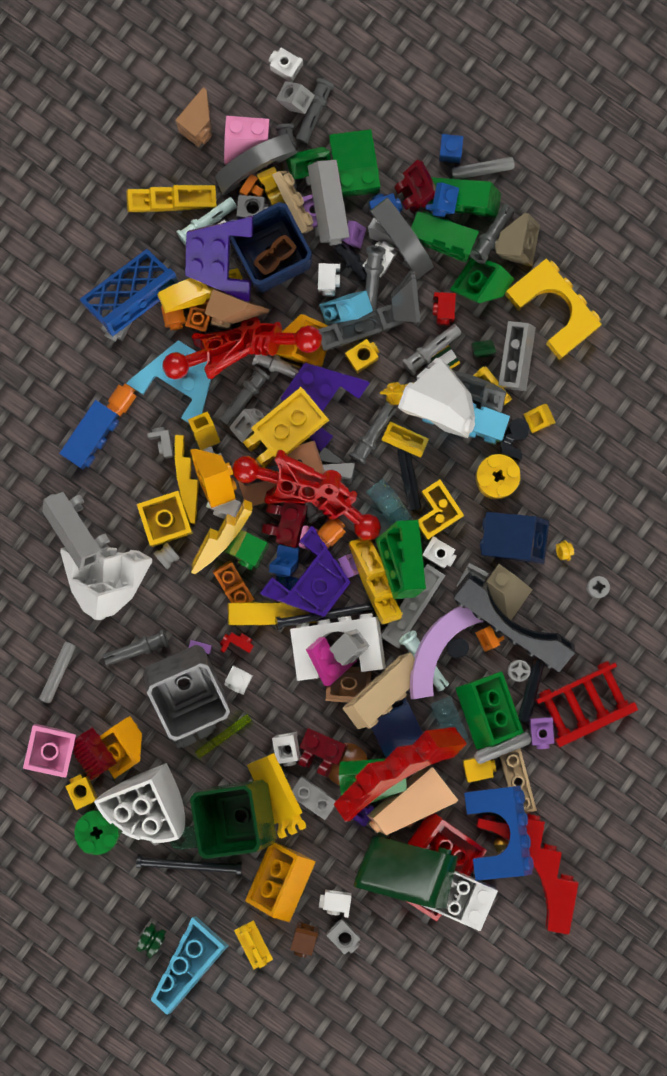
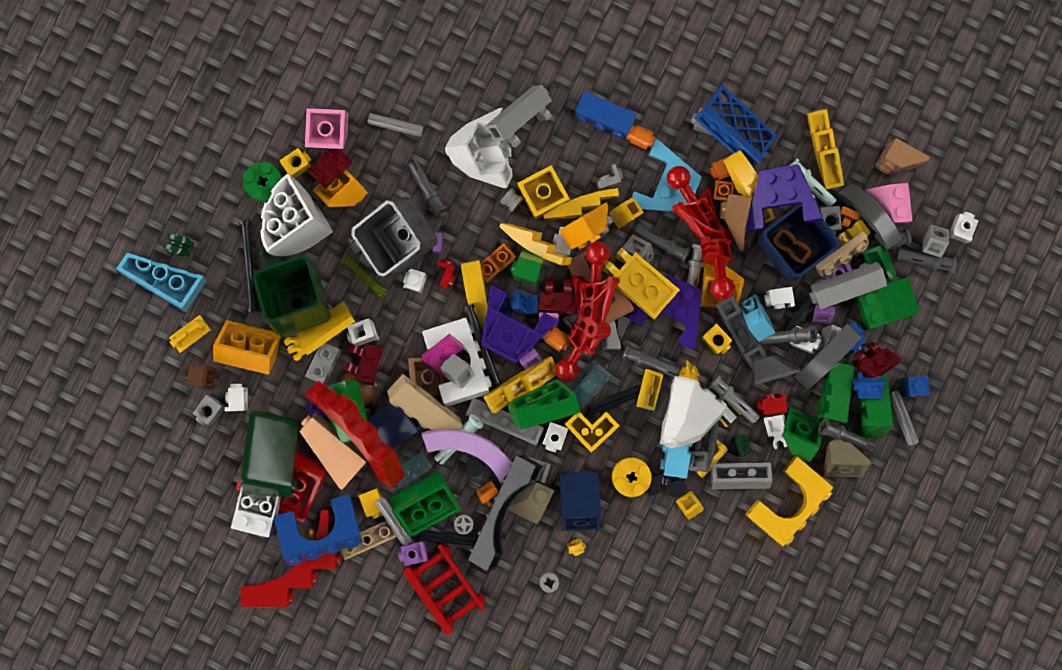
camera: 85 degrees right, 0 degrees up
none -> white plate [764,413,788,449]

